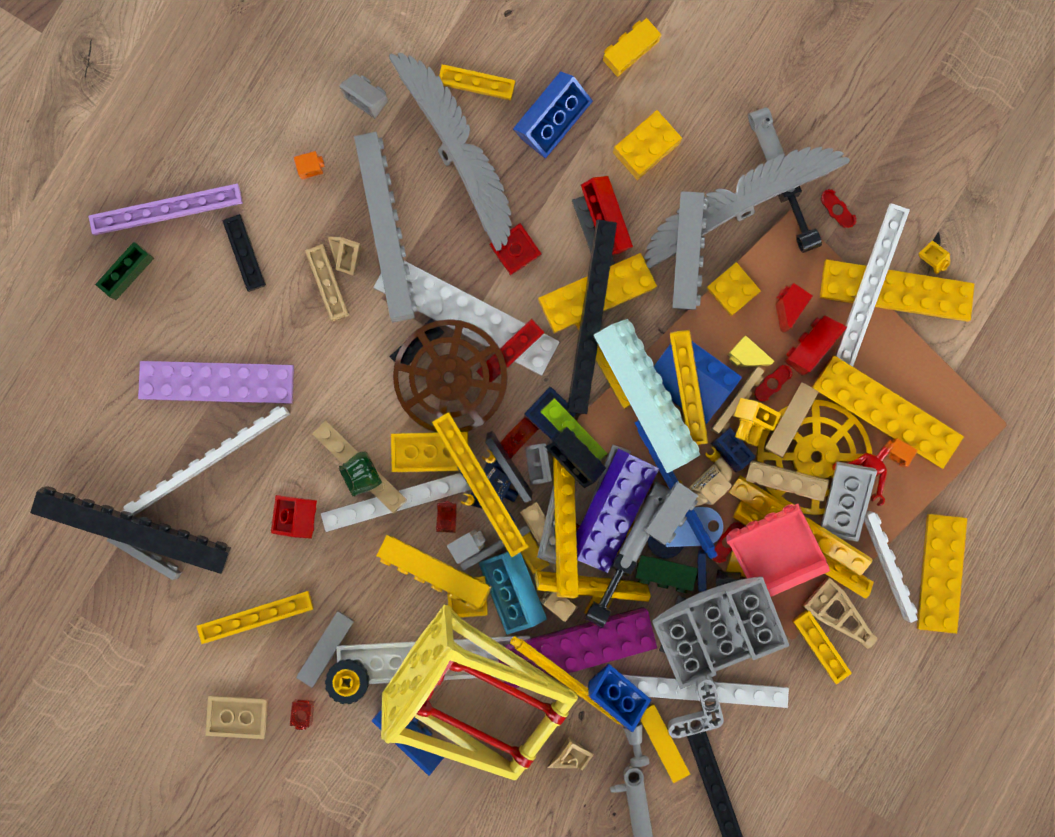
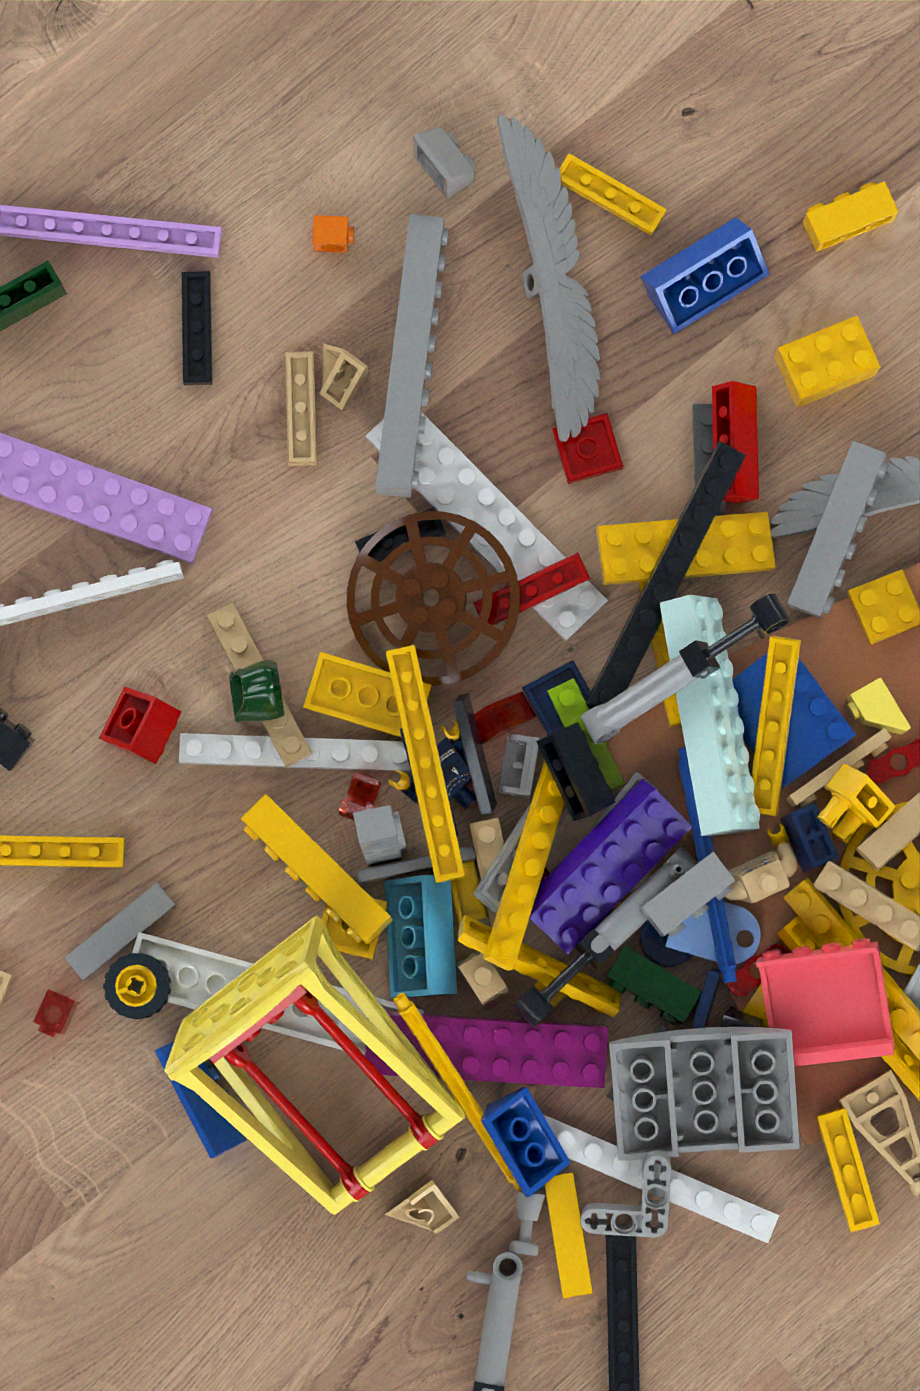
camera: 20 degrees right, 5 degrees down
none -> piece [581,593,790,744]

